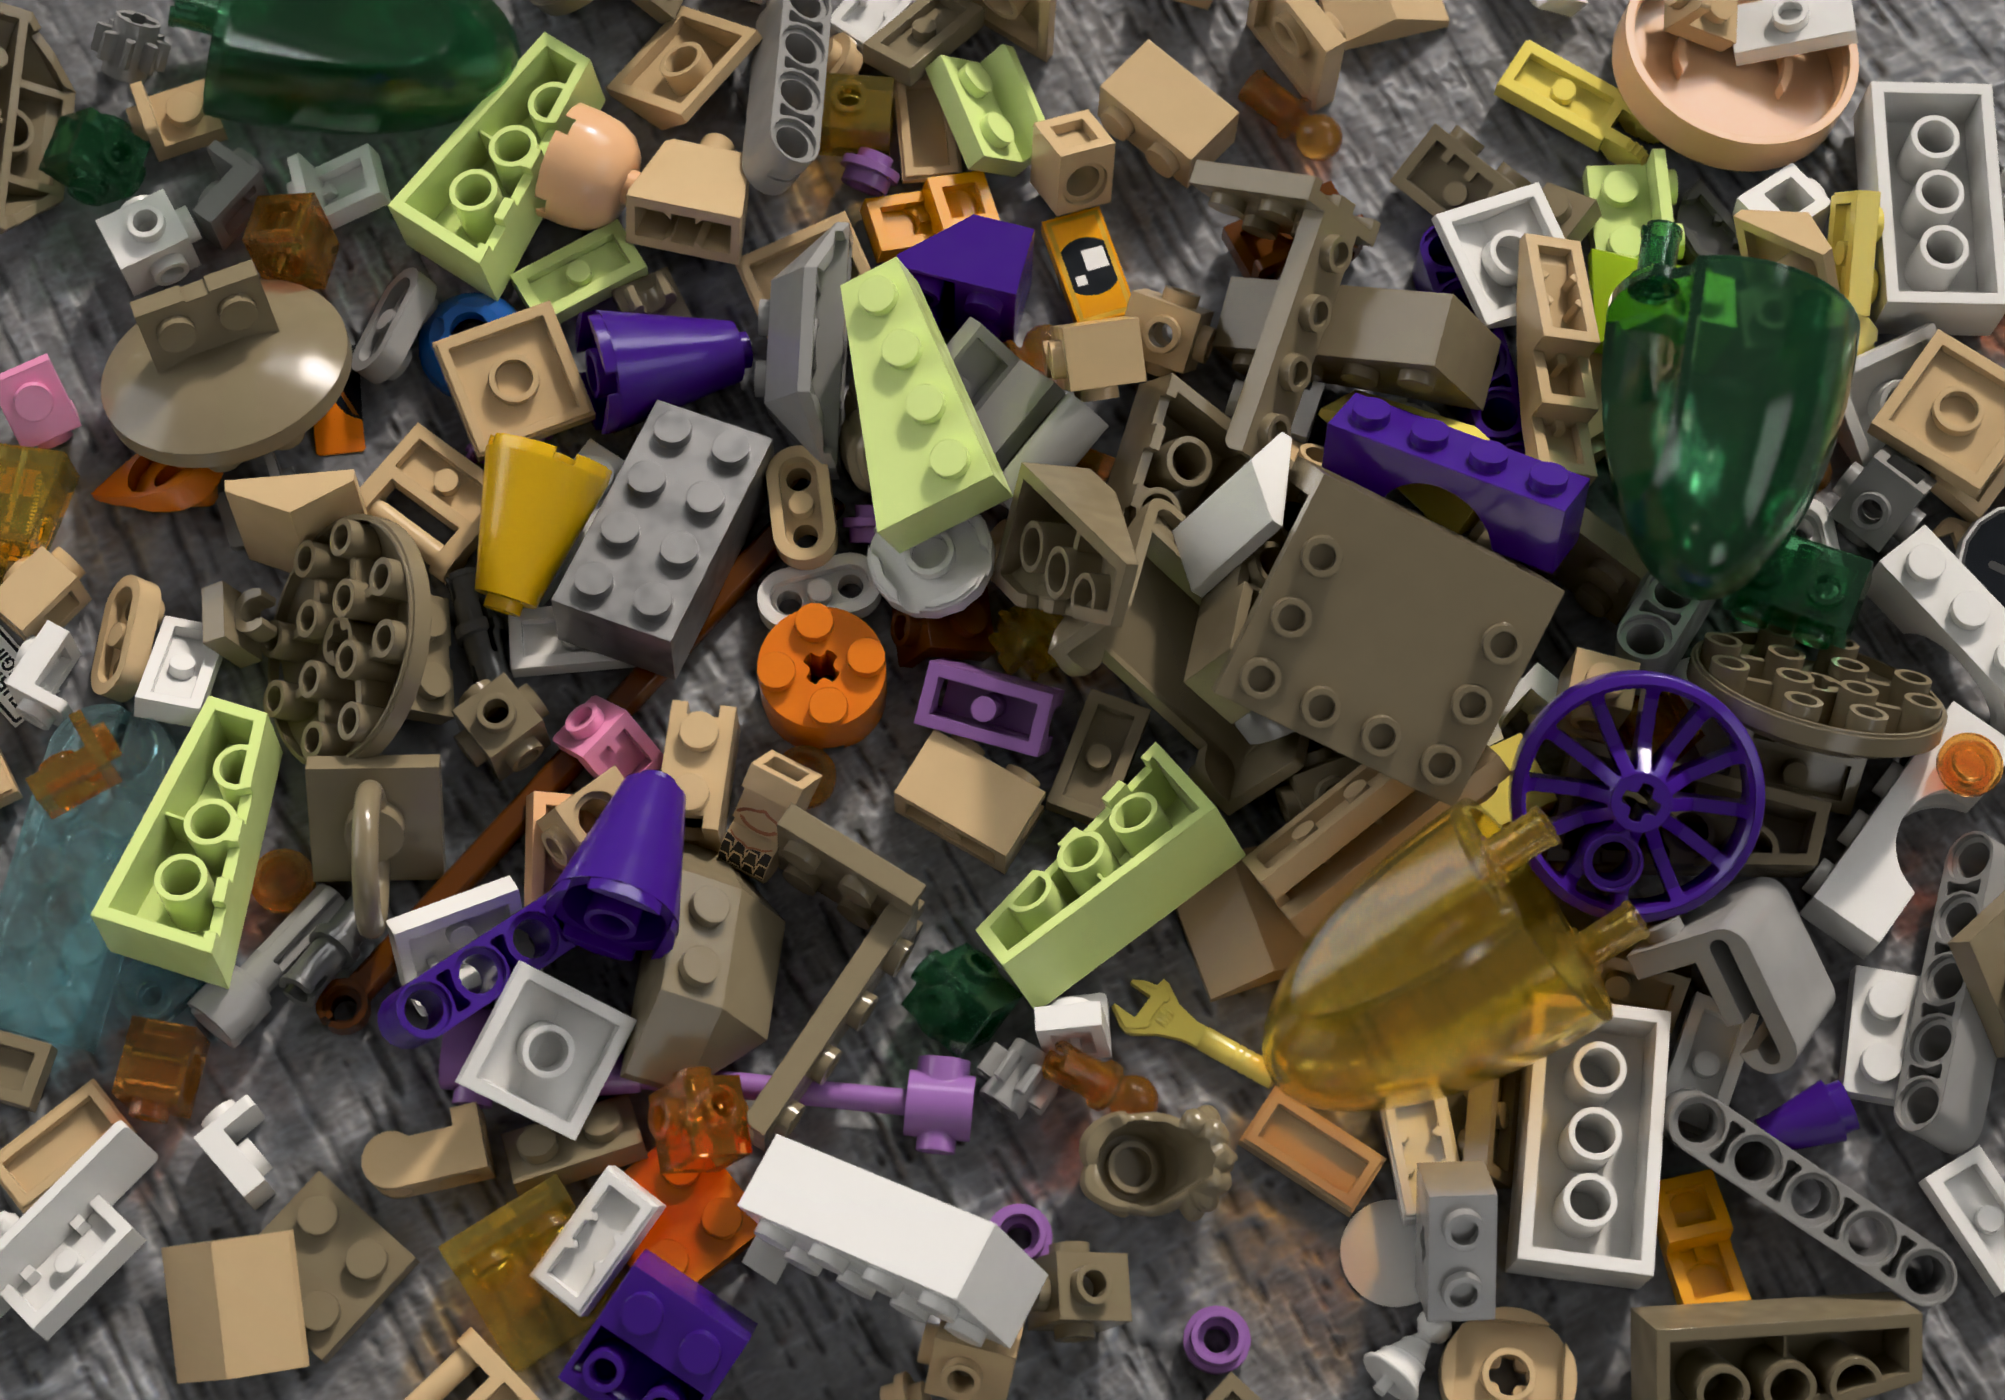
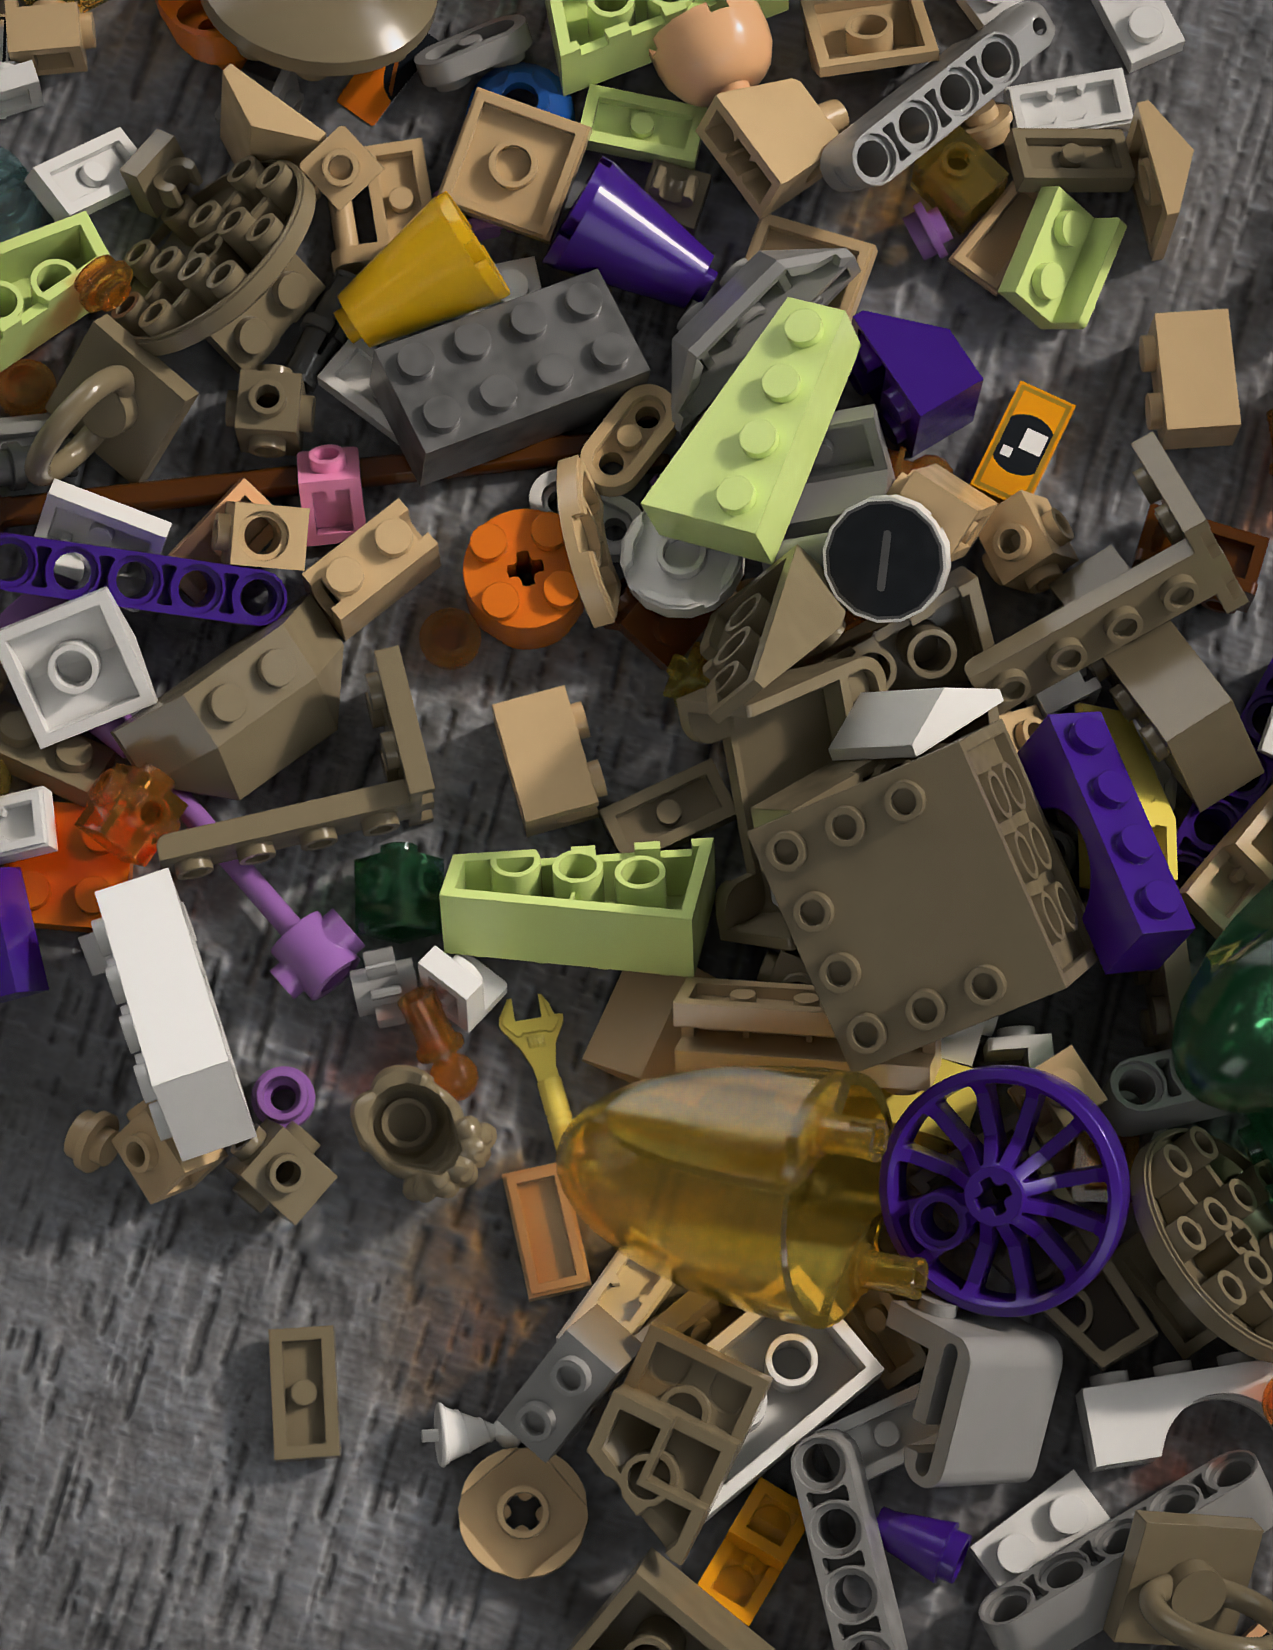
camera: 45 degrees right, 5 degrees up
tan plate [91,575,165,702] -> none
dark purple cone [545,769,686,961] -> none
tan leg [717,750,823,884] -> none
light orange slope [860,171,1000,263] -> none
medium lavender brick [914,657,1065,757] -> none
tan brick [1030,109,1116,216] -> none
medium lavender plate [1183,1306,1251,1375] -> none
white sticker [1340,1199,1420,1307] -> none
none -> clear orange plate [74,254,133,312]
none -> tan bracket [300,126,385,211]
none -> tan tile [556,455,622,628]
none -> dark tan slope [586,1321,774,1566]
none -> black tile [823,494,951,623]

